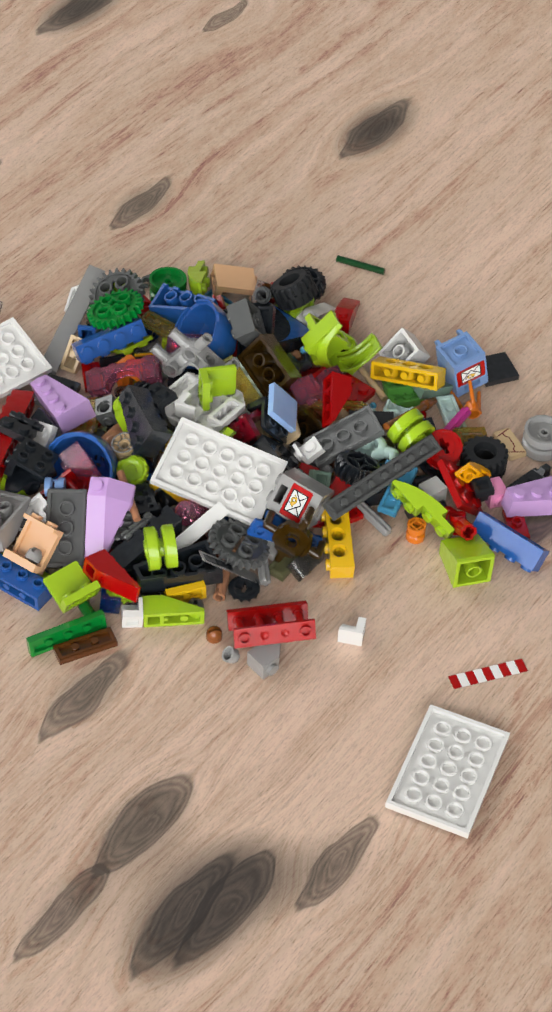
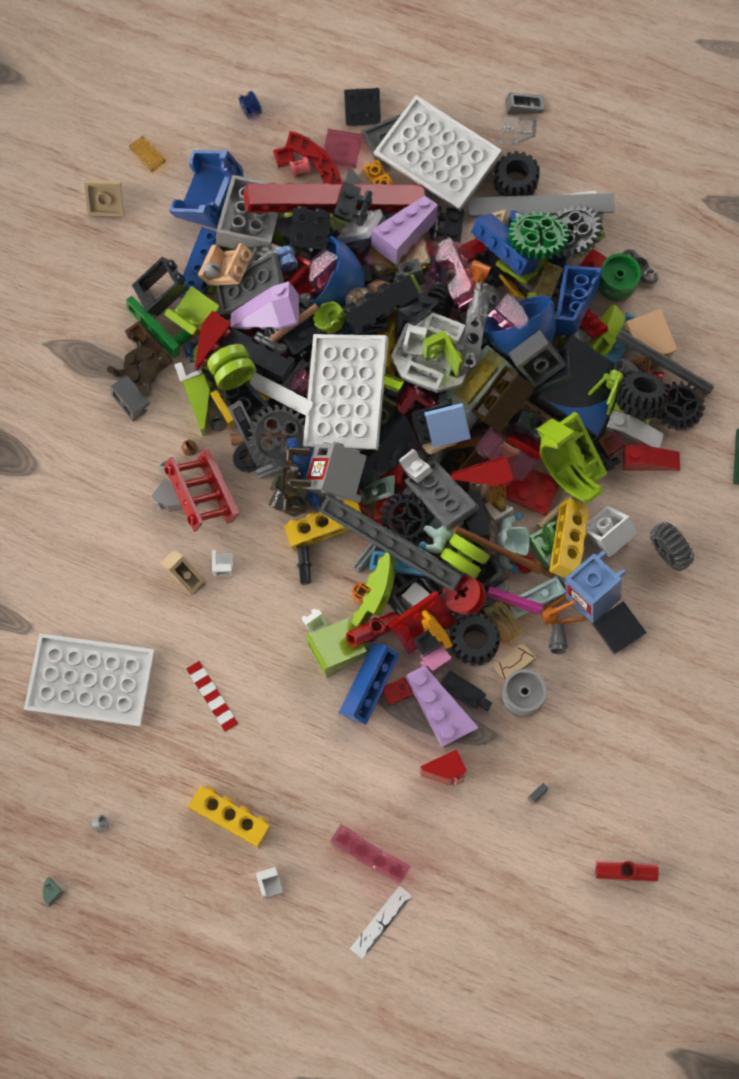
camera: 80 degrees right, 25 degrees up
lime slope [188,260,210,295] -> none
none -> dark brown plate [107,332,172,396]
none -> dark grey hinge [111,376,150,422]
none -> black window [132,257,188,317]
none -> tan slope [160,550,205,595]
none -> black axle [297,546,312,585]
none -> tile [302,609,328,633]
none -> black tyre [494,151,540,197]
none -> dark grey cone [548,624,568,654]
none -> lime plant [588,370,624,415]
none -> dark grey axle [616,330,714,394]
none -> dark grey gear [650,521,694,571]

